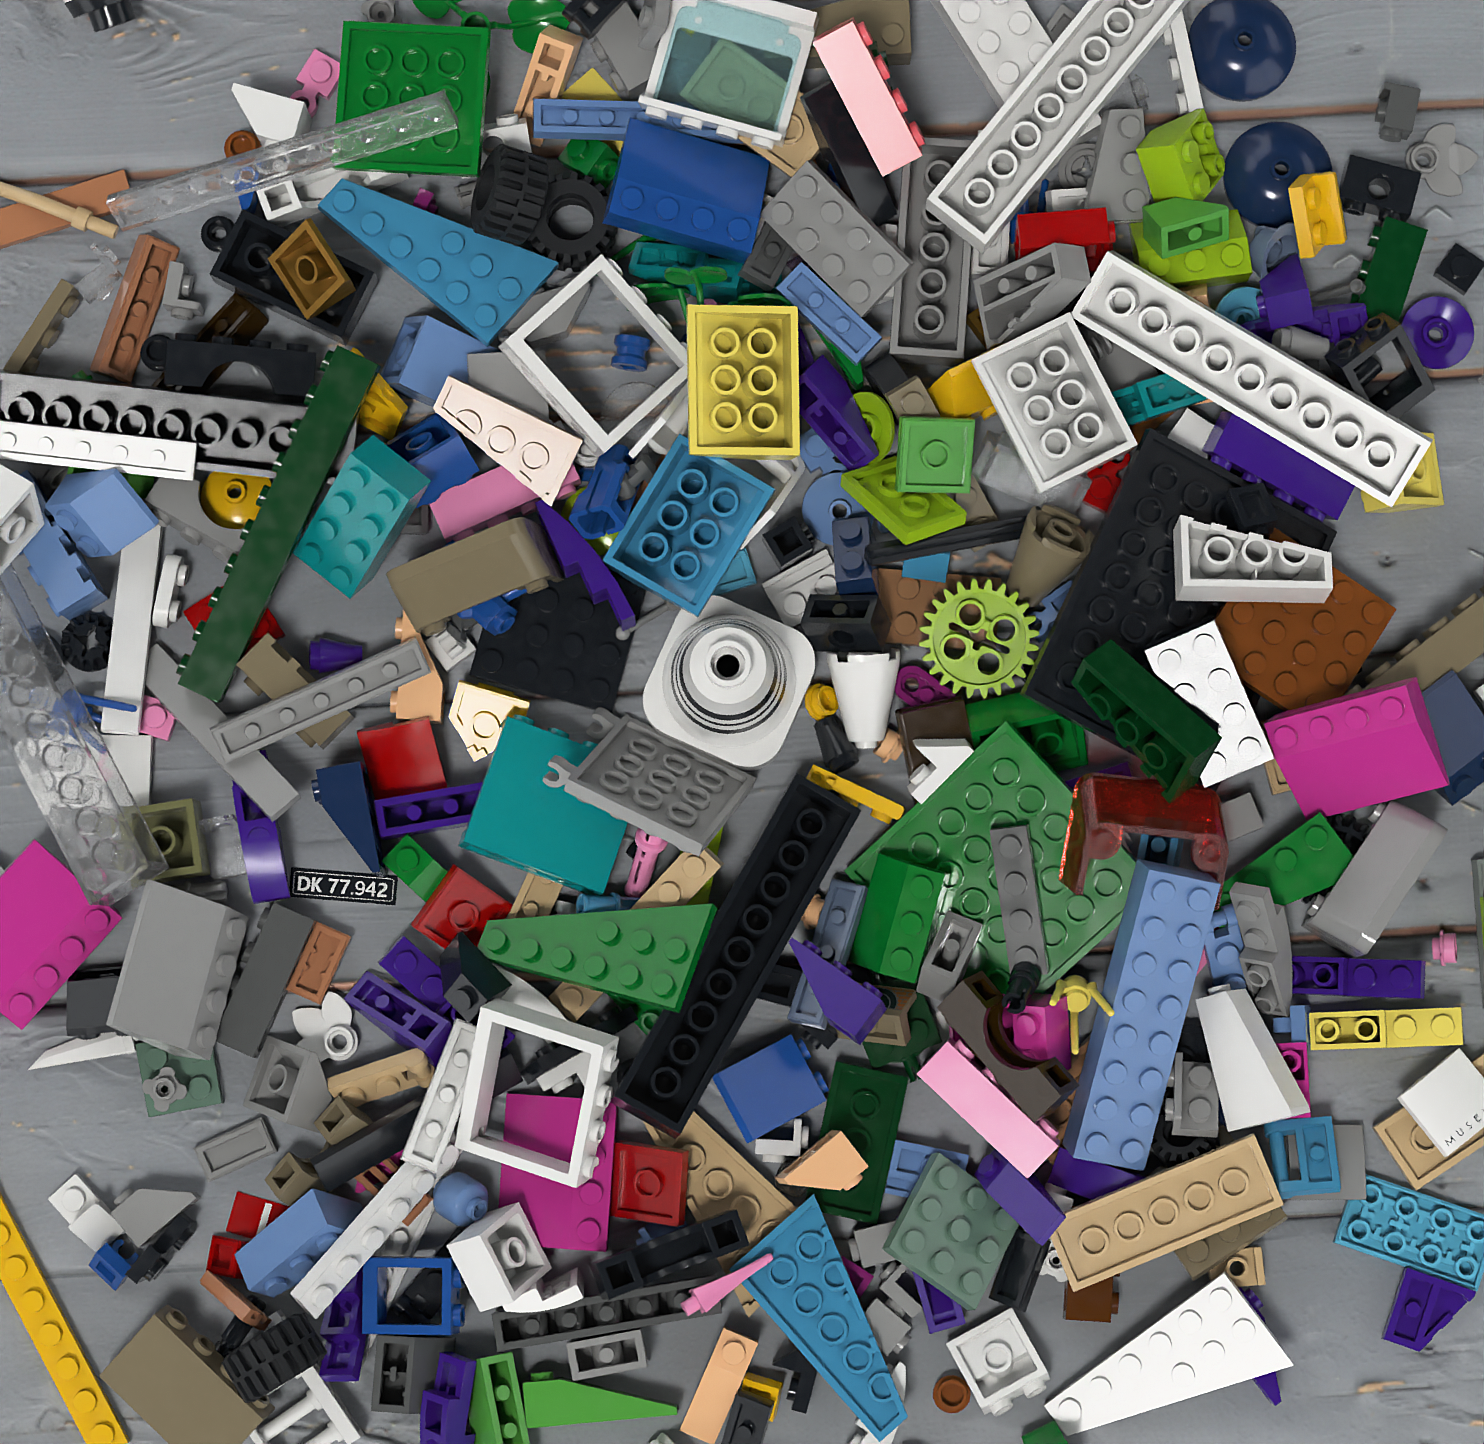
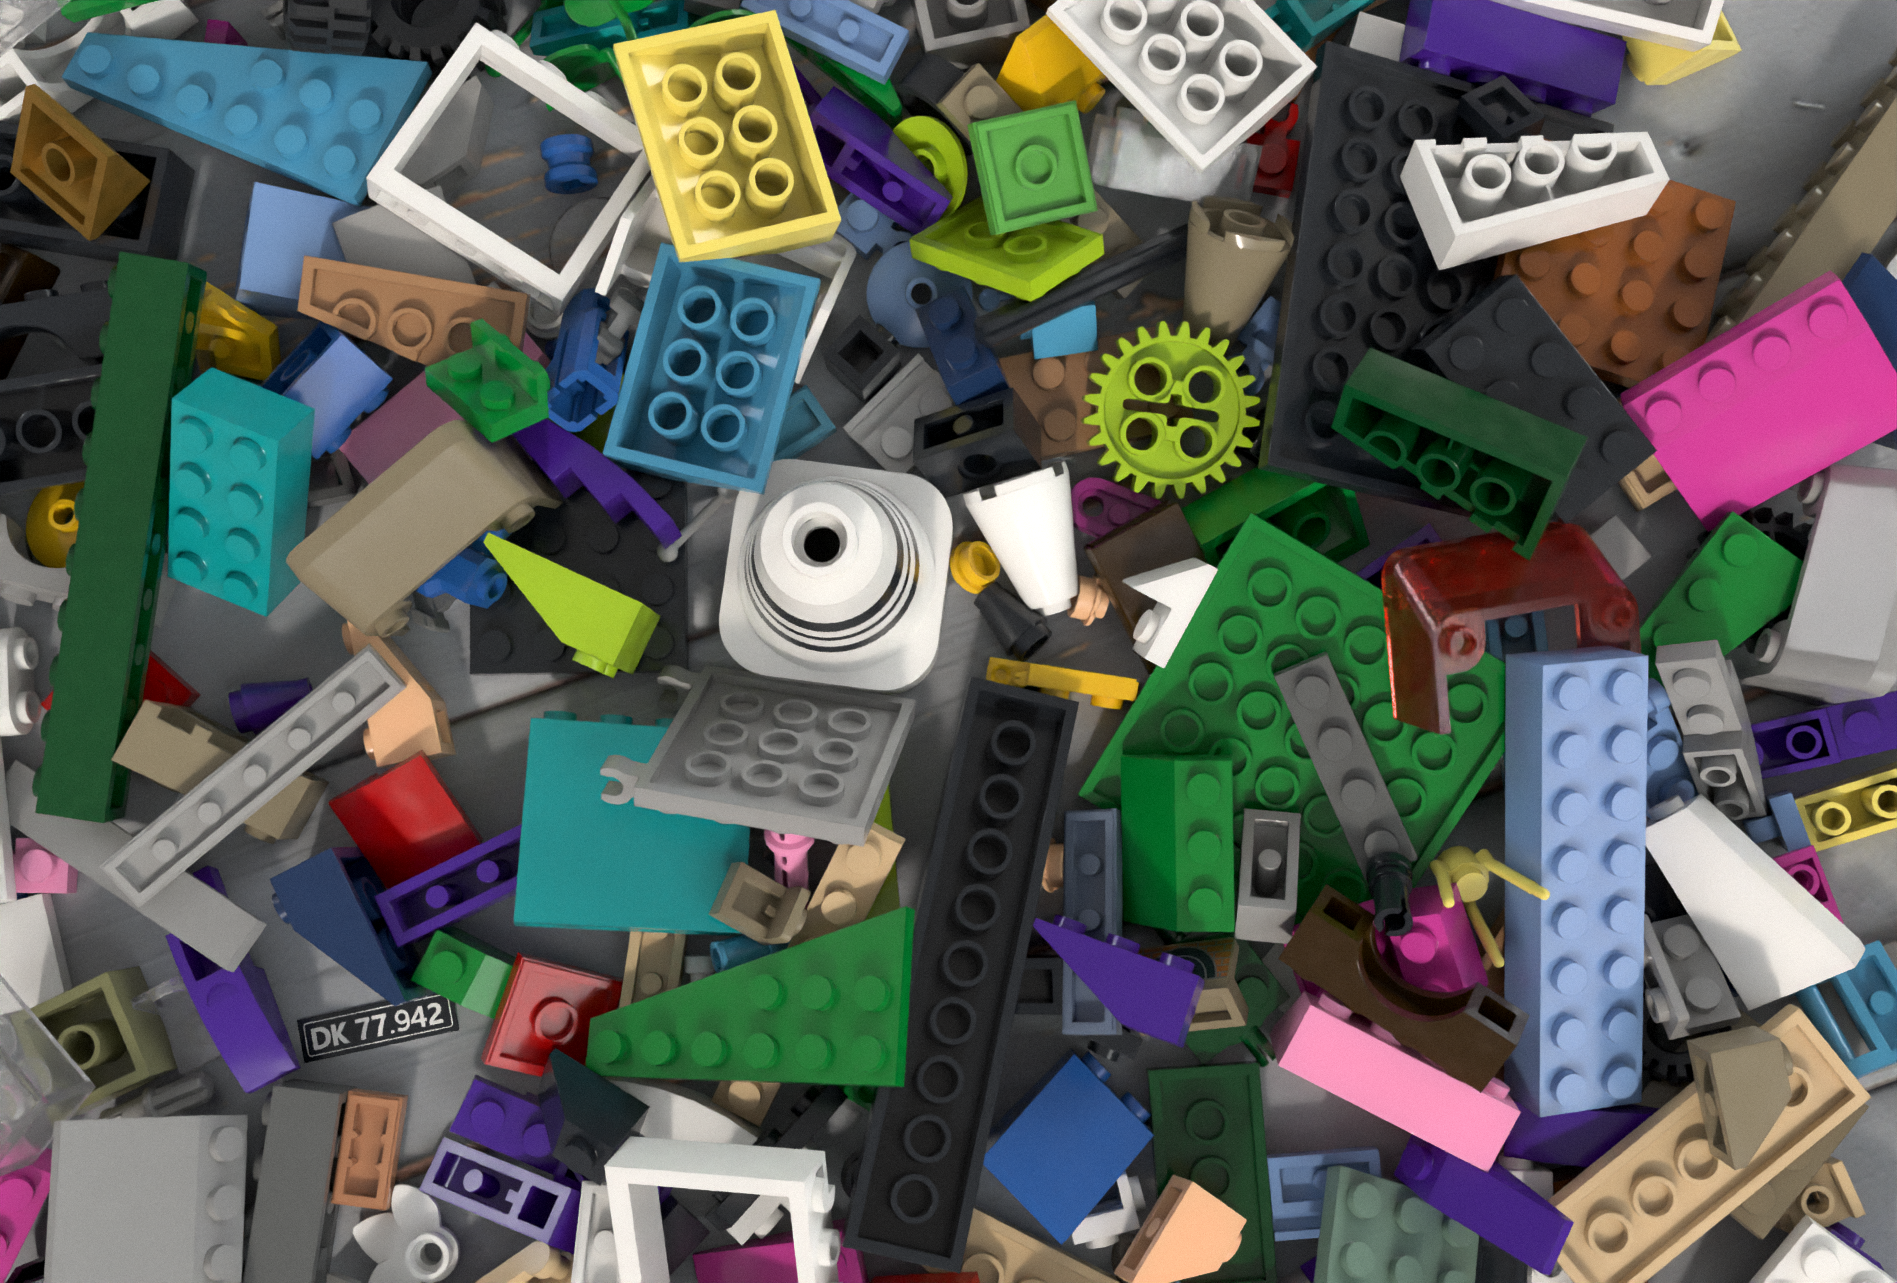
camera: 15 degrees left, 0 degrees up
white tile [425,625,476,672] -> none
plate [449,680,531,762] -> none
none -> green bracket [425,318,550,443]
none -> lime slope [483,532,661,678]
none -> dark tan bracket [709,862,811,945]
none -> dark tan slope [1687,1026,1793,1170]

